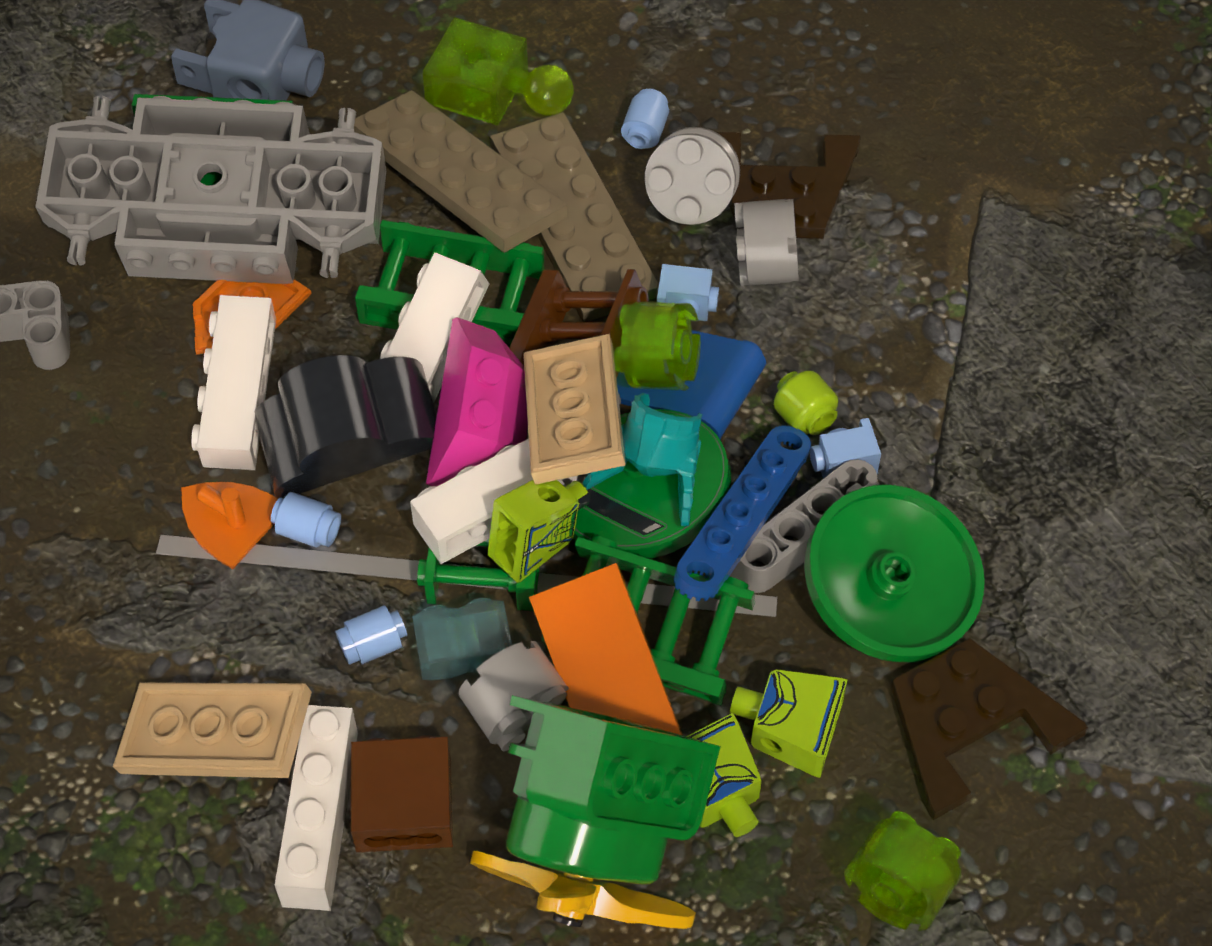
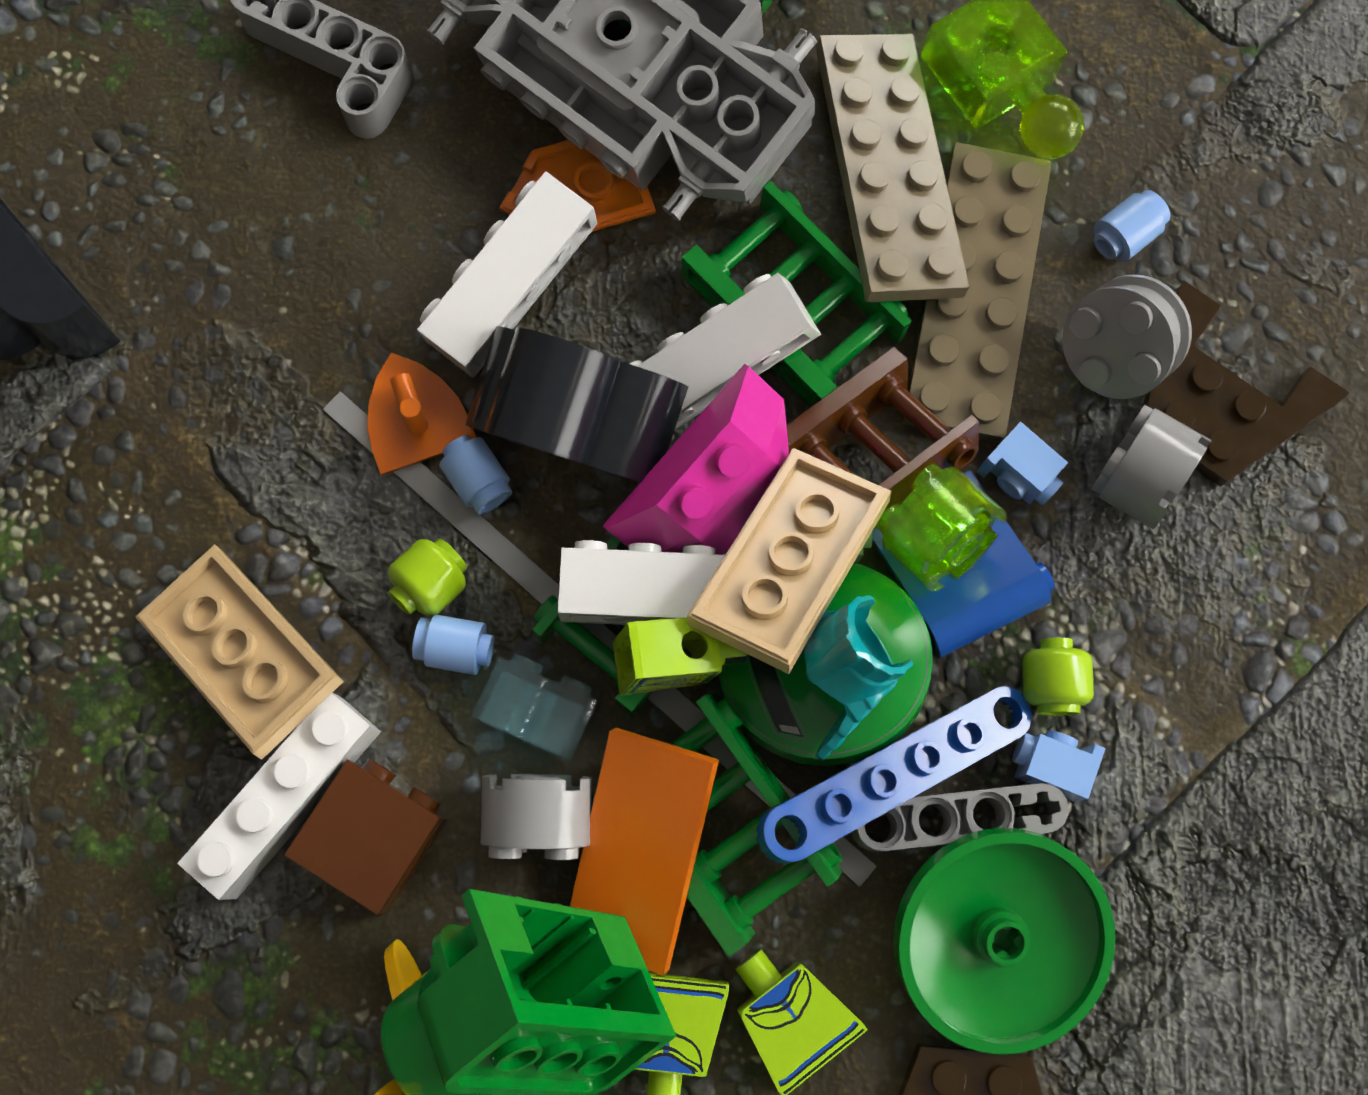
camera: 30 degrees right, 20 degrees up
none -> lime head [387,538,467,616]

